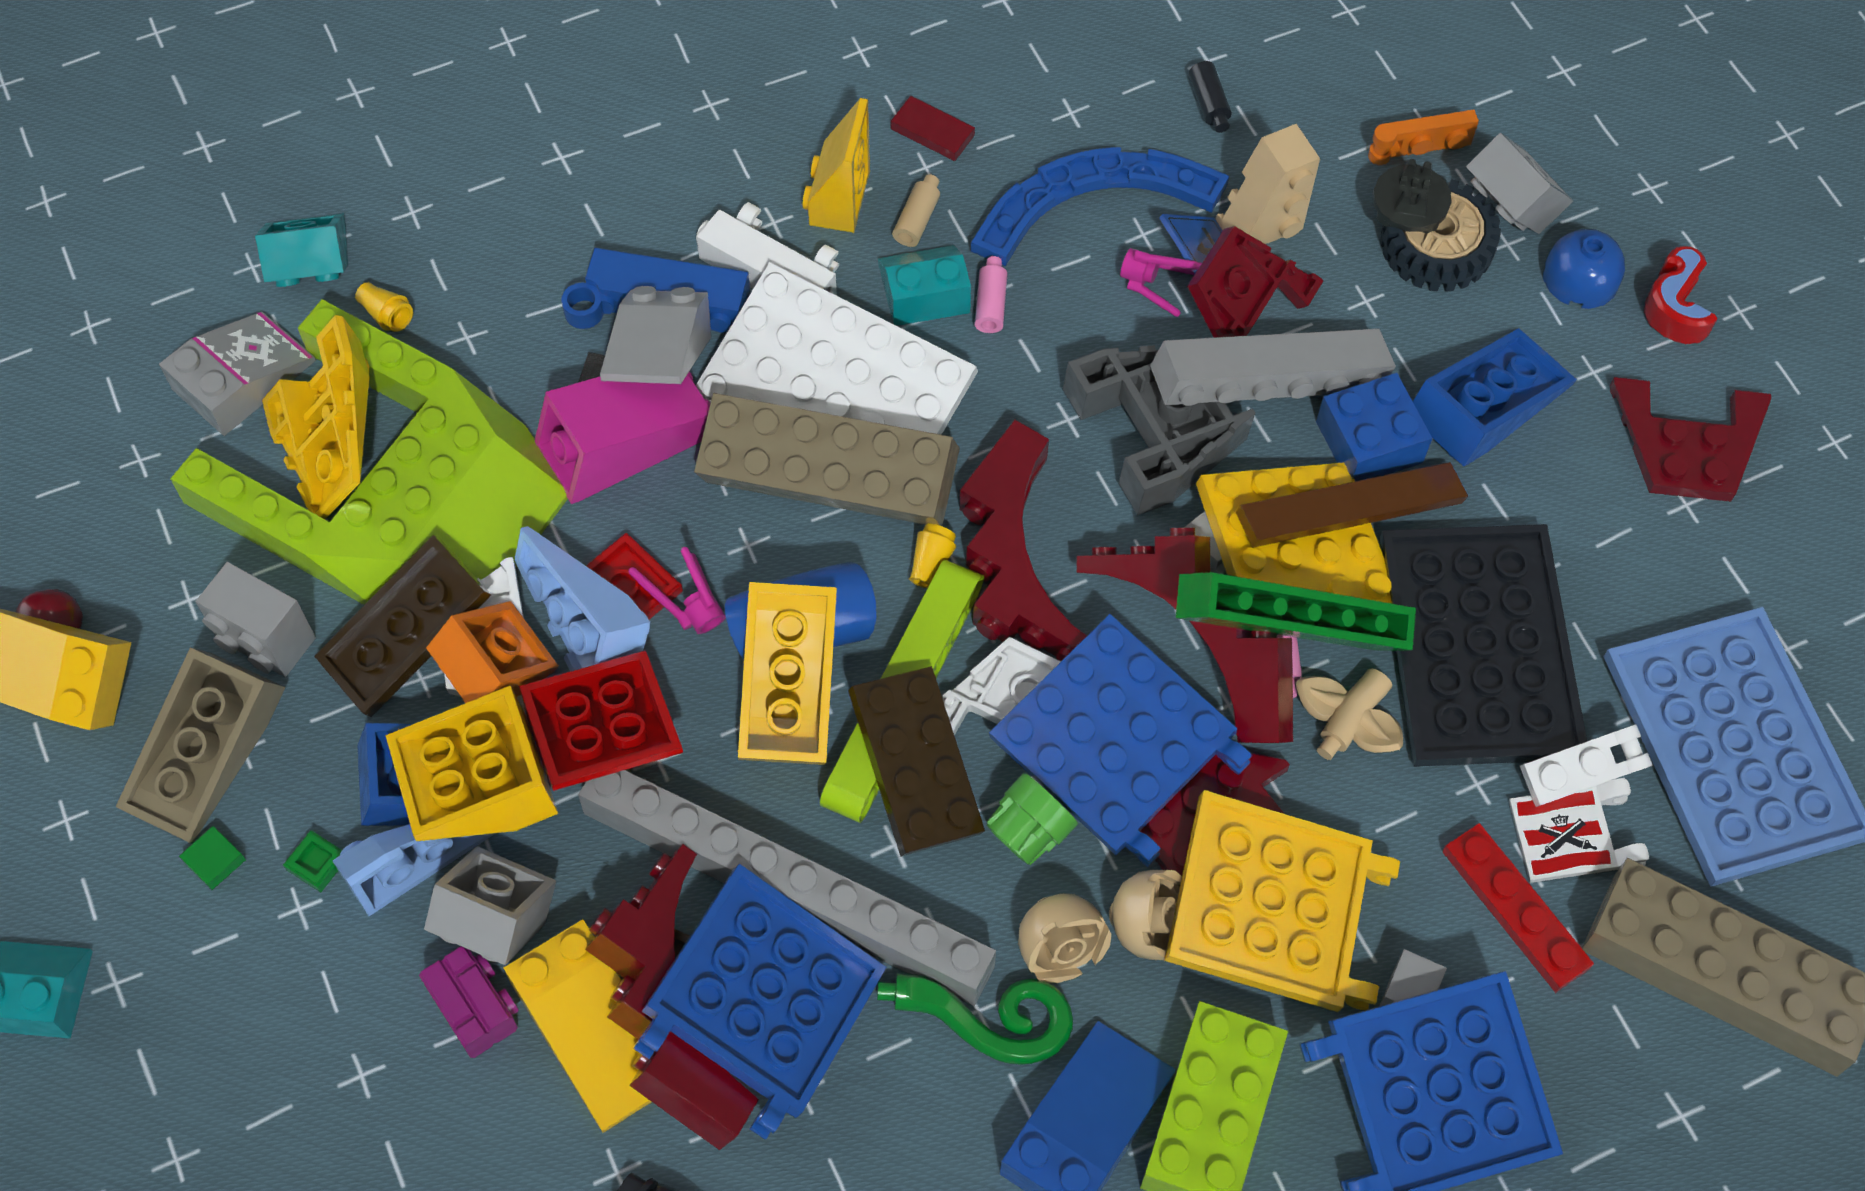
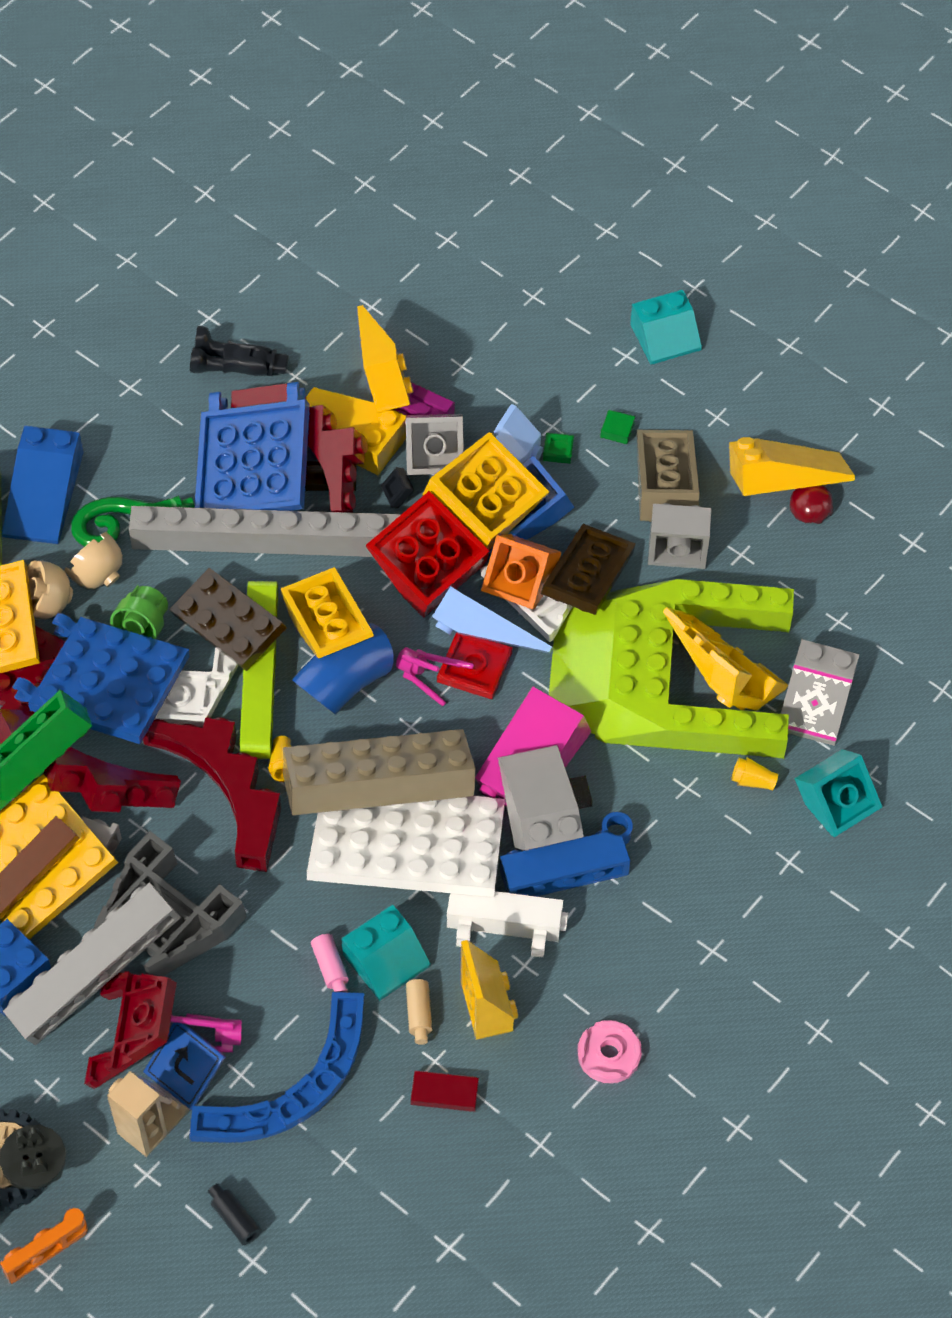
camera: 155 degrees right, 5 degrees down
none -> yellow slope [357,305,413,413]
none -> black tile [381,467,414,508]
none -> bright pink tile [578,1020,642,1083]

